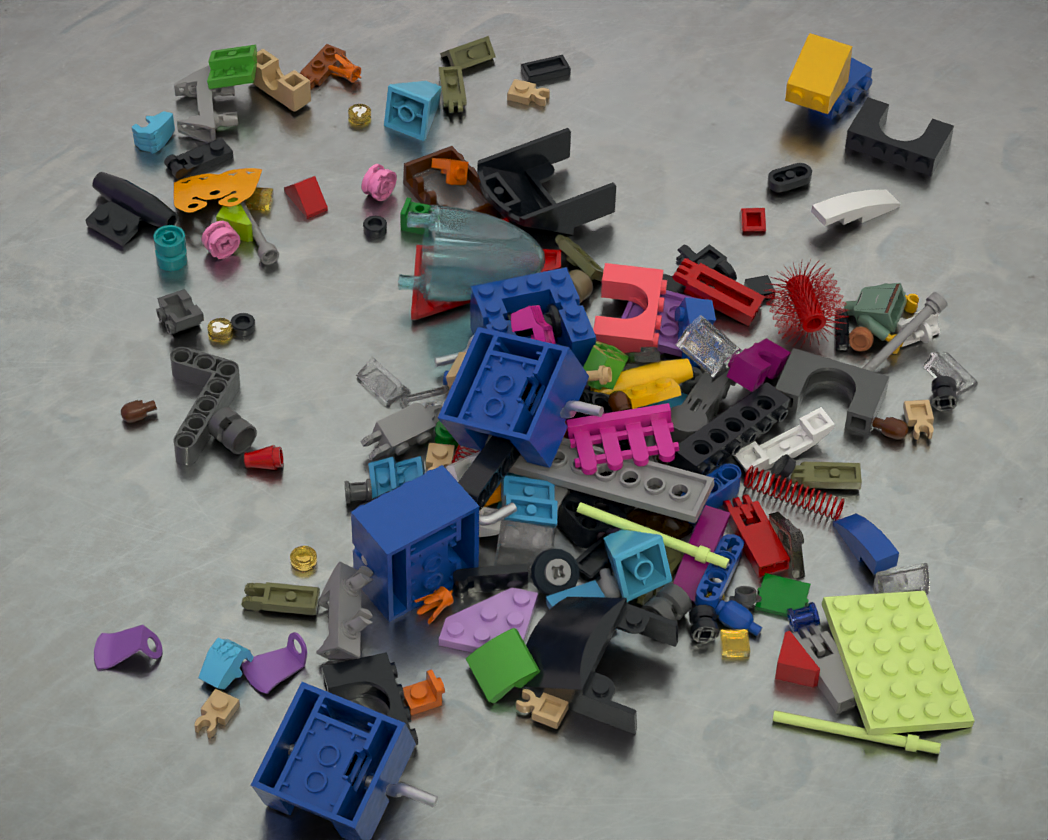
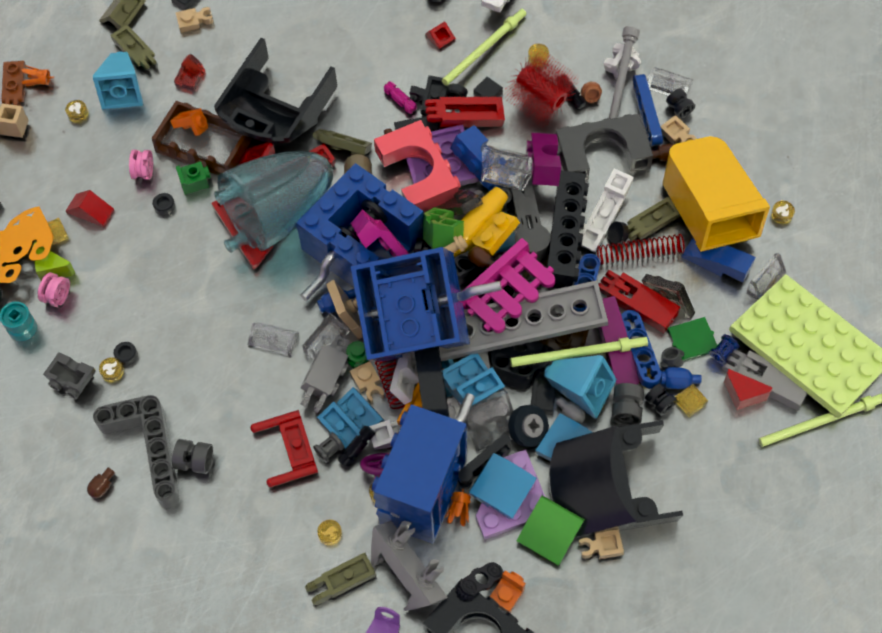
camera: 30 degrees left, 15 degrees up
light grey piece [229,191,279,265] -> none
red cone [244,445,284,470] -> none
sand green torso [844,283,919,354] -> none
none -> clear red tile [174,54,206,91]
none -> red plate [250,410,318,487]
none -> dark pink axle [384,81,417,114]
none -> yellowish green bar [442,9,527,86]
none -> black piece [455,562,503,601]
none -> dark azure slope [468,453,537,519]
none -> clear yellow tile [528,44,549,65]
none -> blue beam [633,74,663,146]
none -> yellow piece [663,137,770,252]
none -> clear yellow tile [771,201,795,223]

